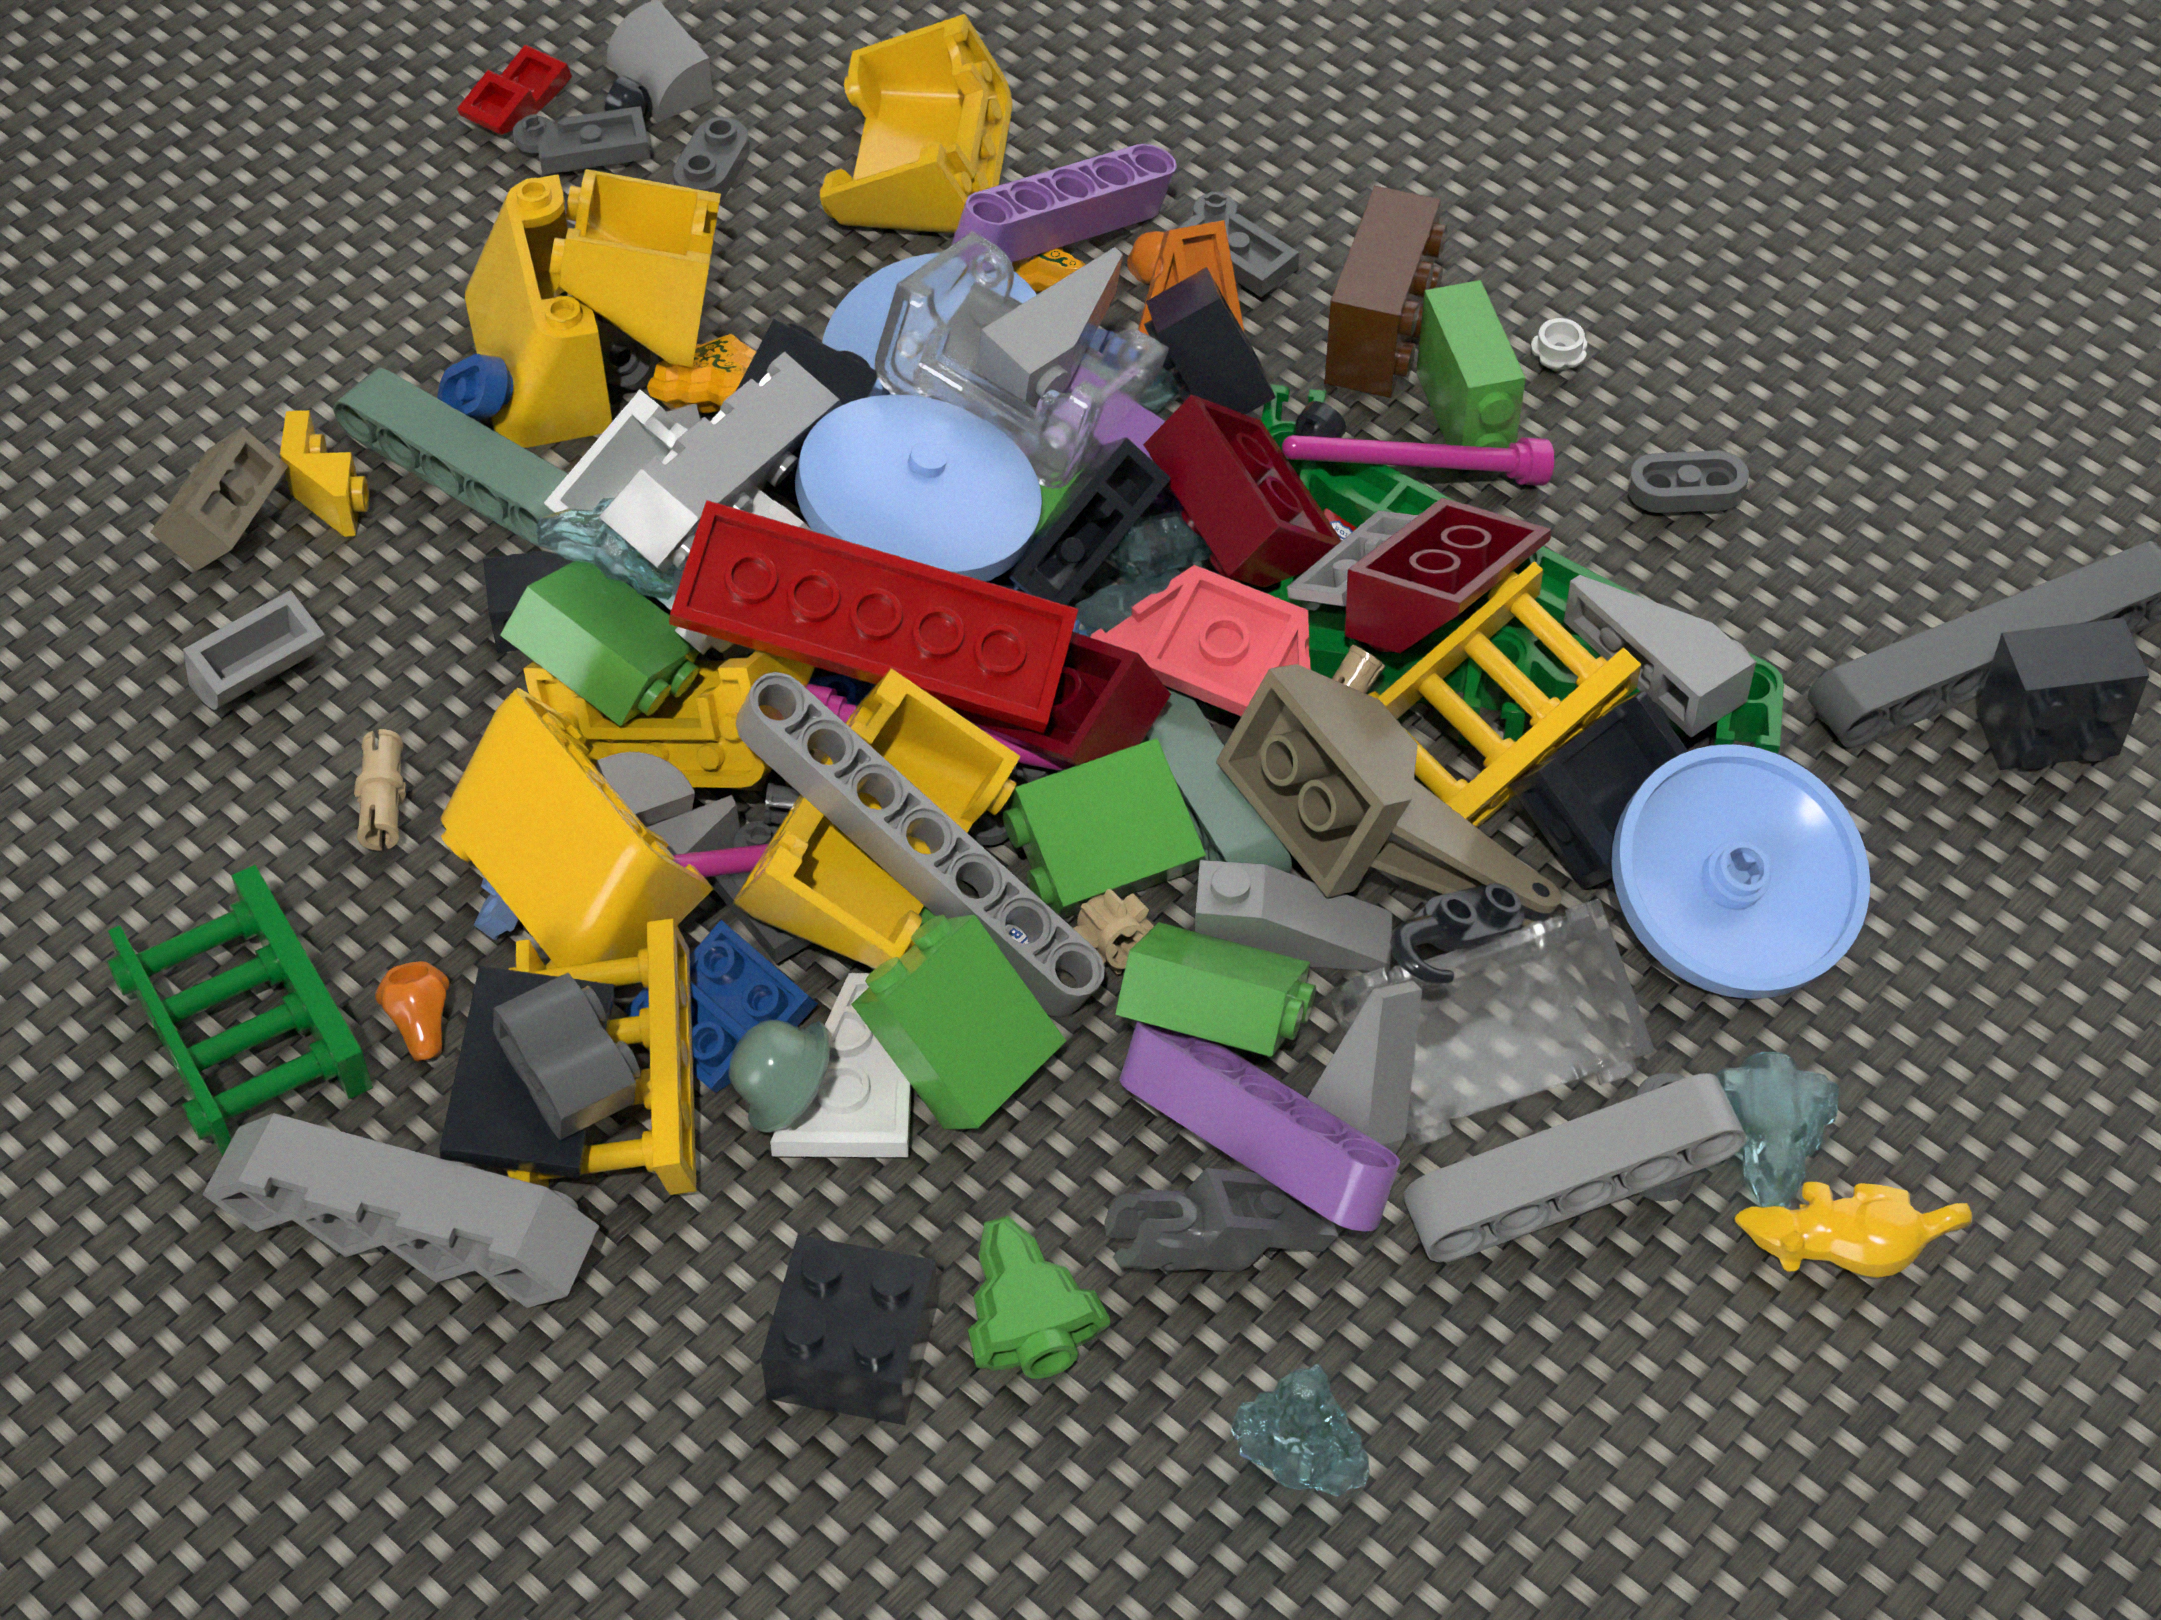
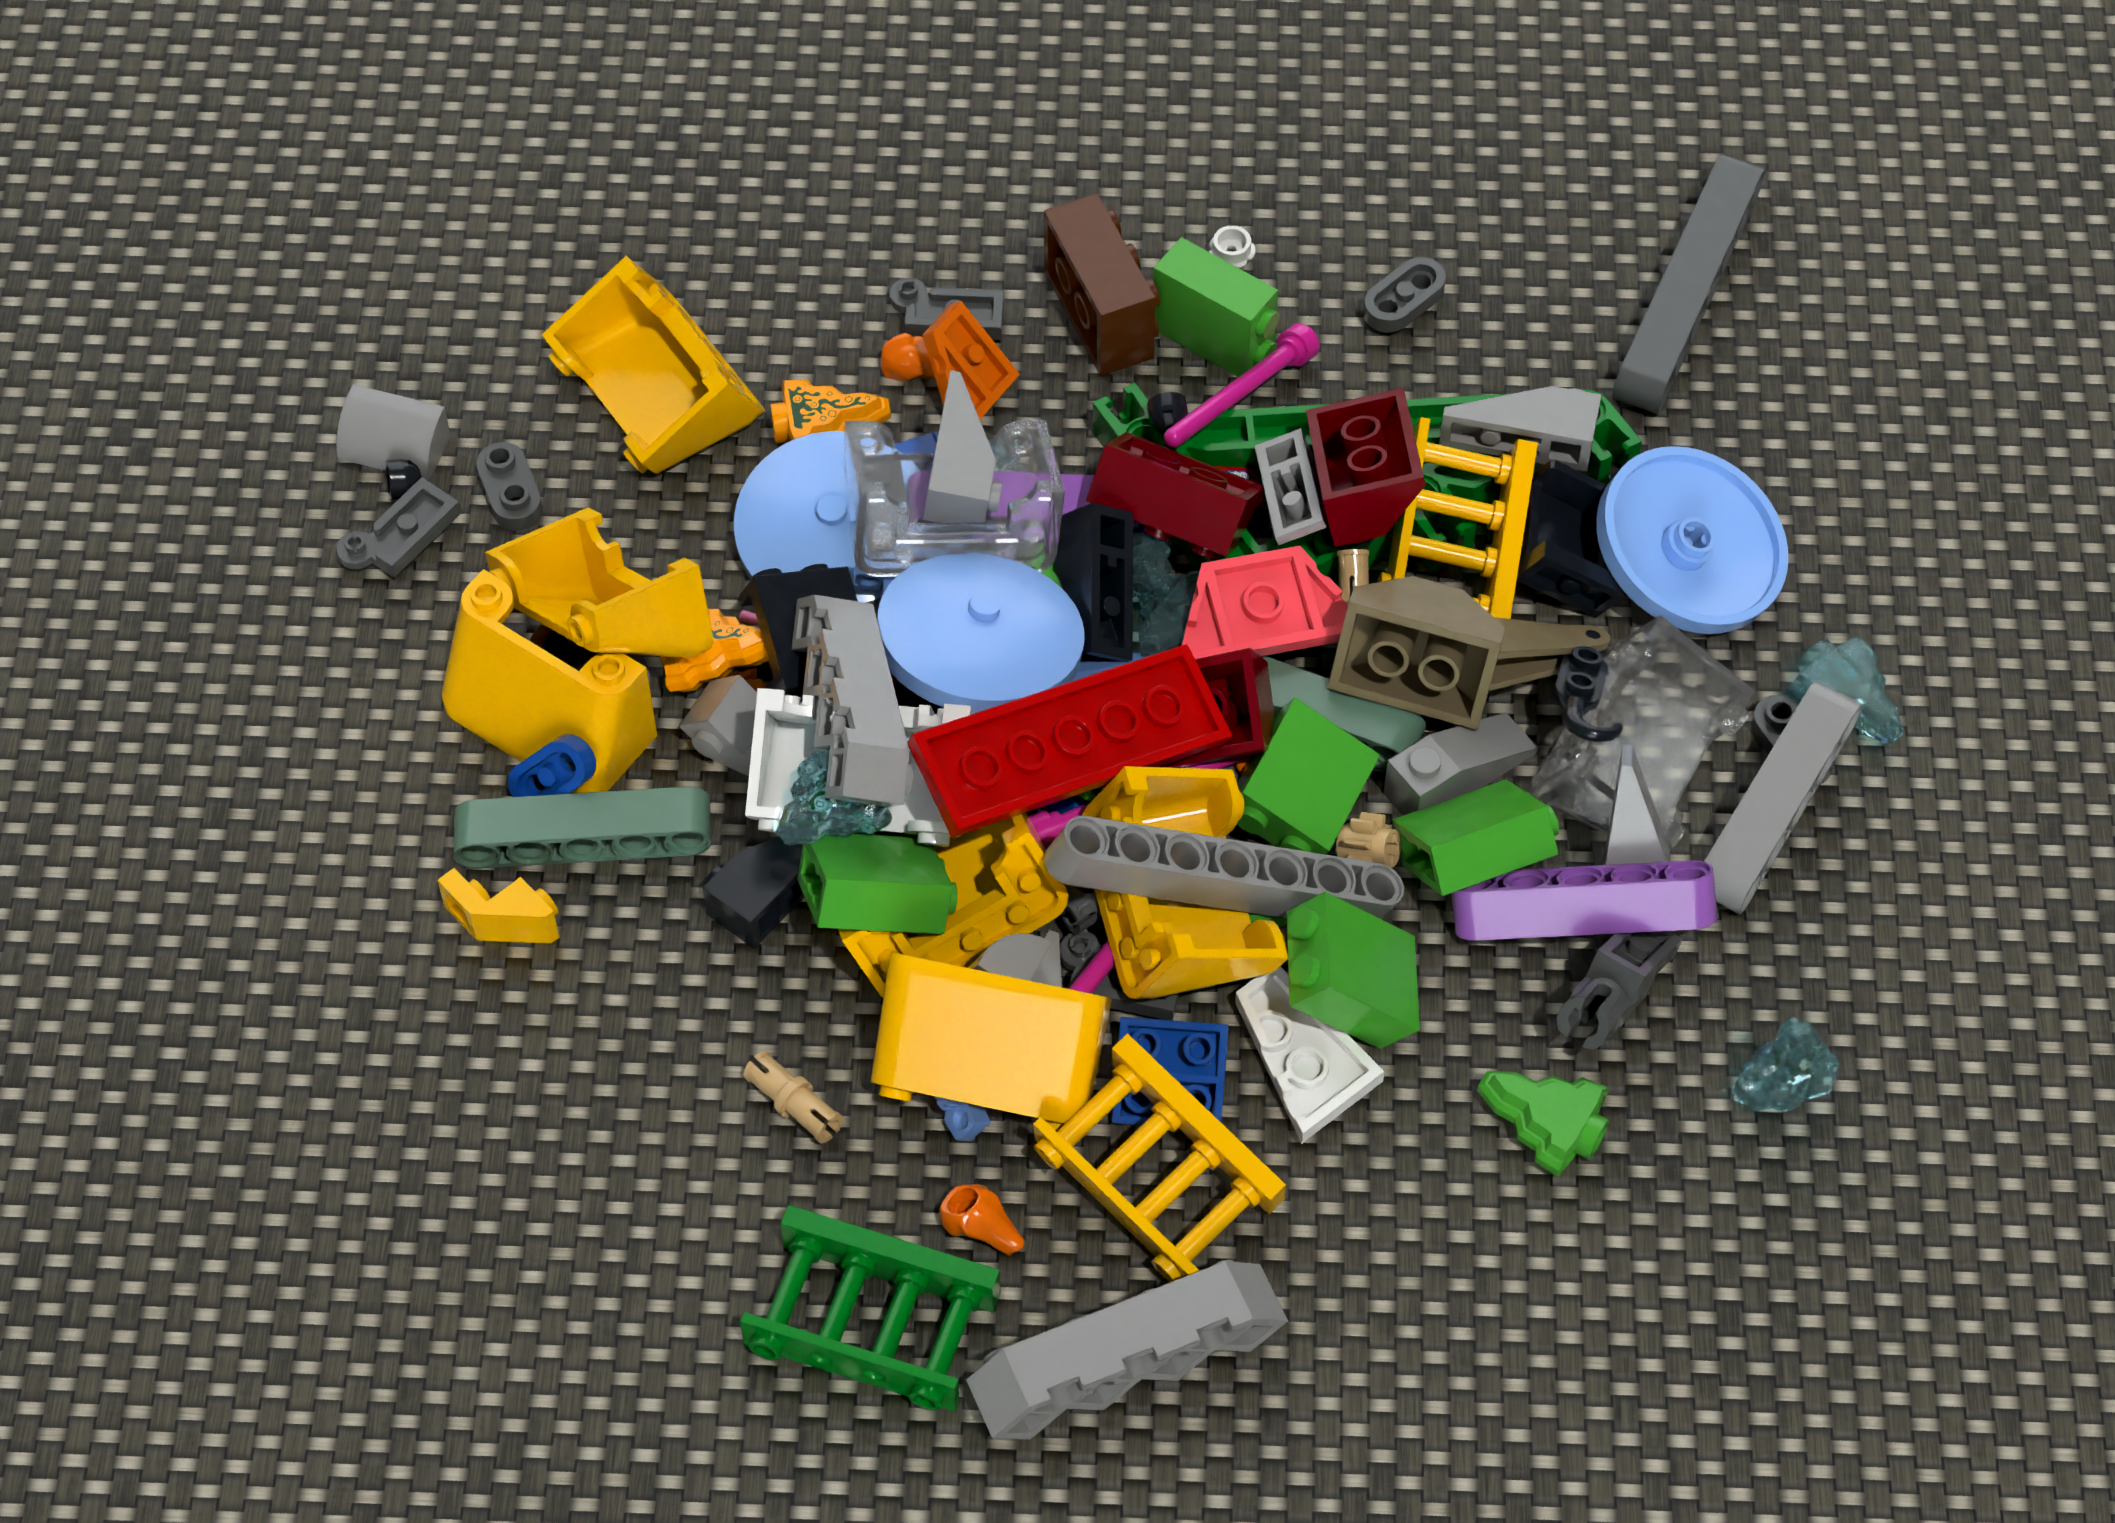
camera: 40 degrees left, 5 degrees up
dark tan brick [150,427,288,571] -> none
light grey brick [183,590,326,710] -> none
black tile [439,966,615,1178] -> none
red slope [457,44,572,135] -> none
dark grey brick [493,973,640,1140] -> none
sand green hat [729,1020,830,1132] -> none
black brick [761,1235,938,1425] -> none
medium lavender beam [951,144,1177,270] -> none
black brick [1144,267,1276,415] -> none
yellow animal [1735,1182,1972,1278] -> none
black brick [1976,618,2149,770] -> none

